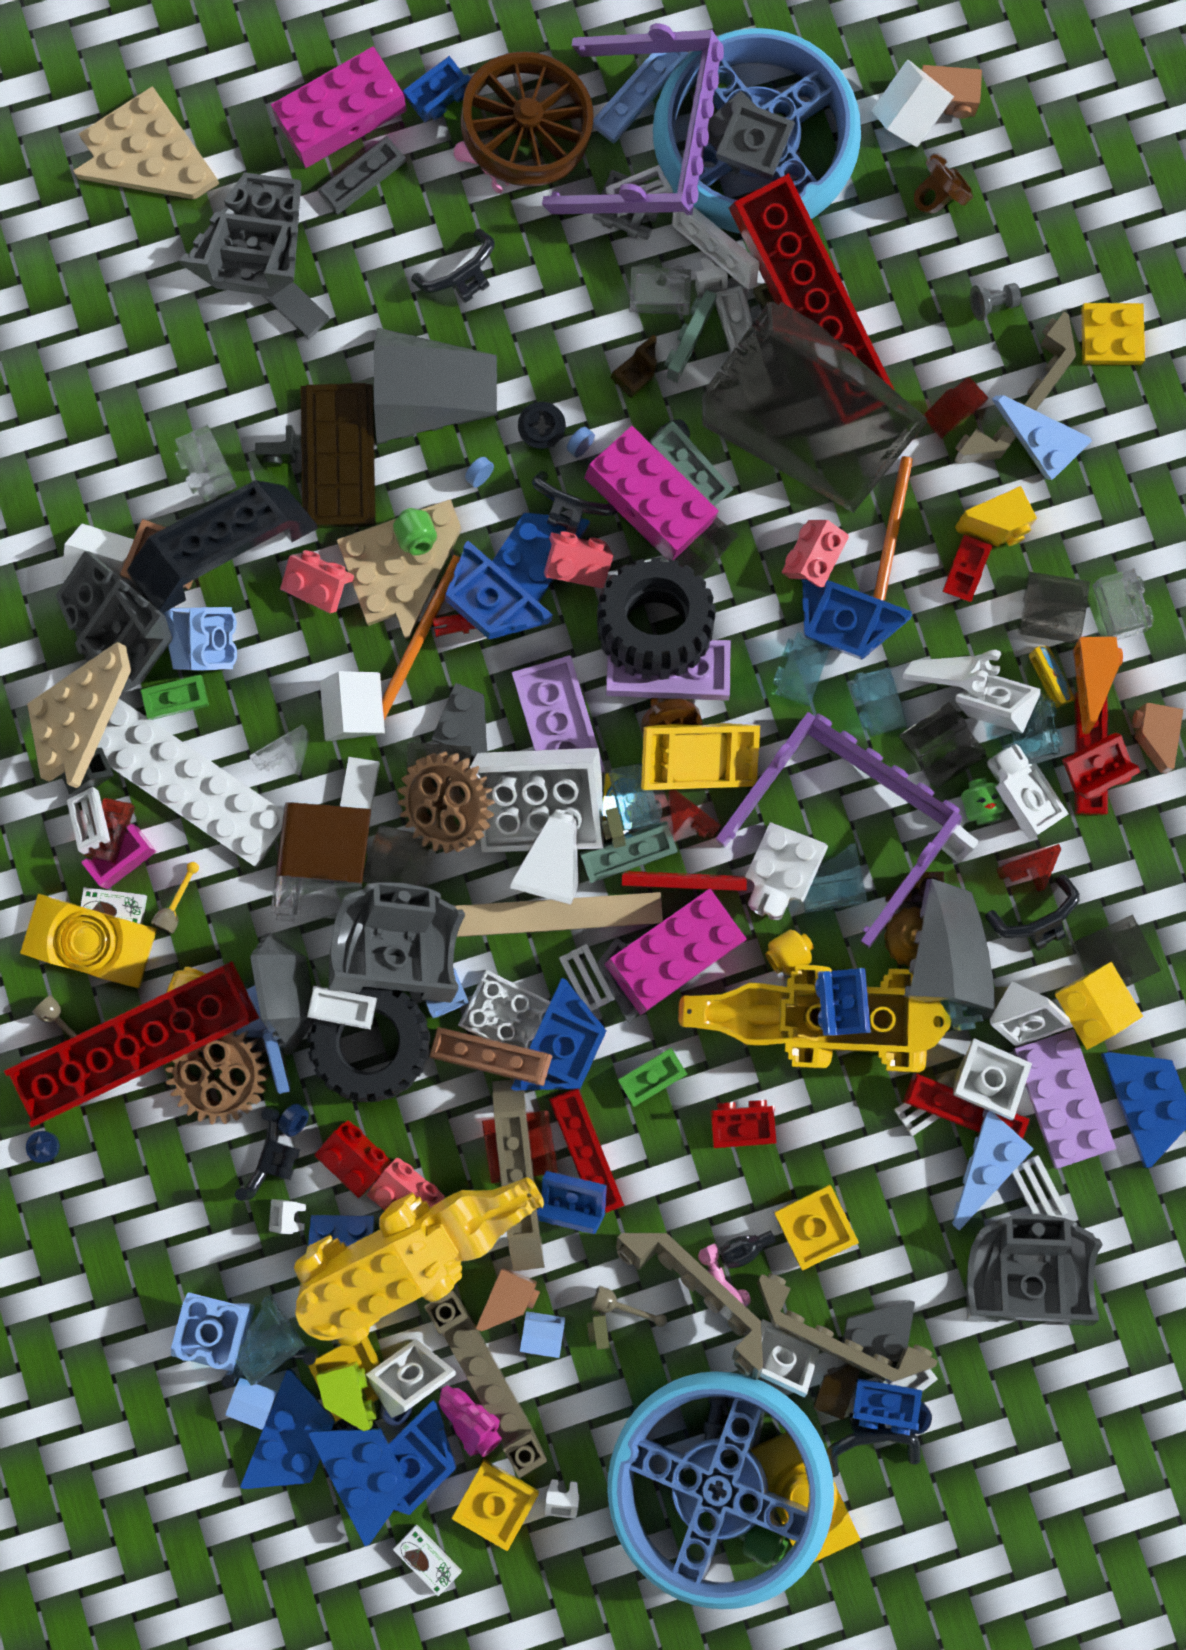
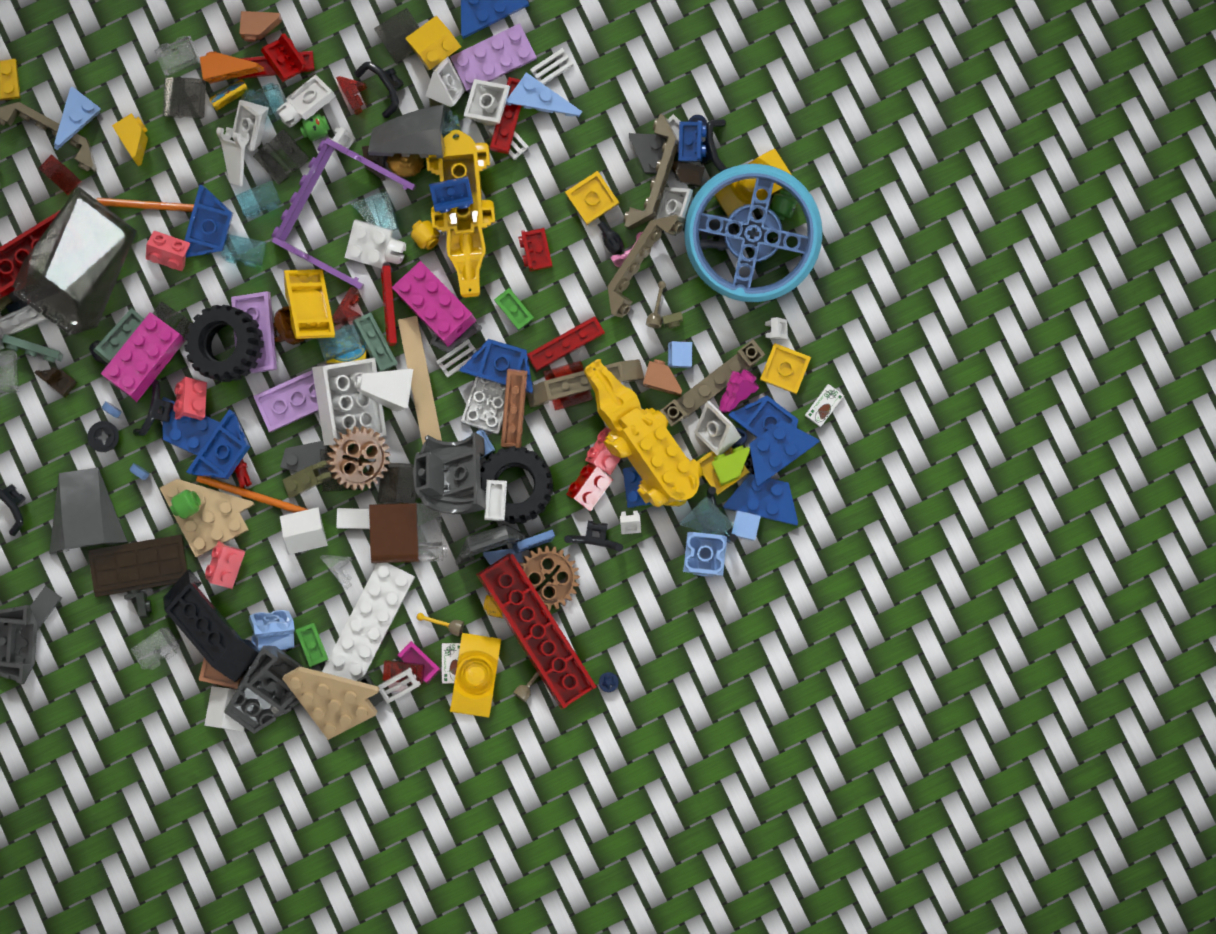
camera: 90 degrees left, 0 degrees up
dark blue tile [278,1104,309,1137] -> none
blue bracket [537,1171,607,1234] -> none
olive plate [602,807,626,848] -> none
red slope [942,535,993,602] -> none
dark grey piece [966,1214,1103,1326] -> none
none -> olive hinge [282,461,331,498]

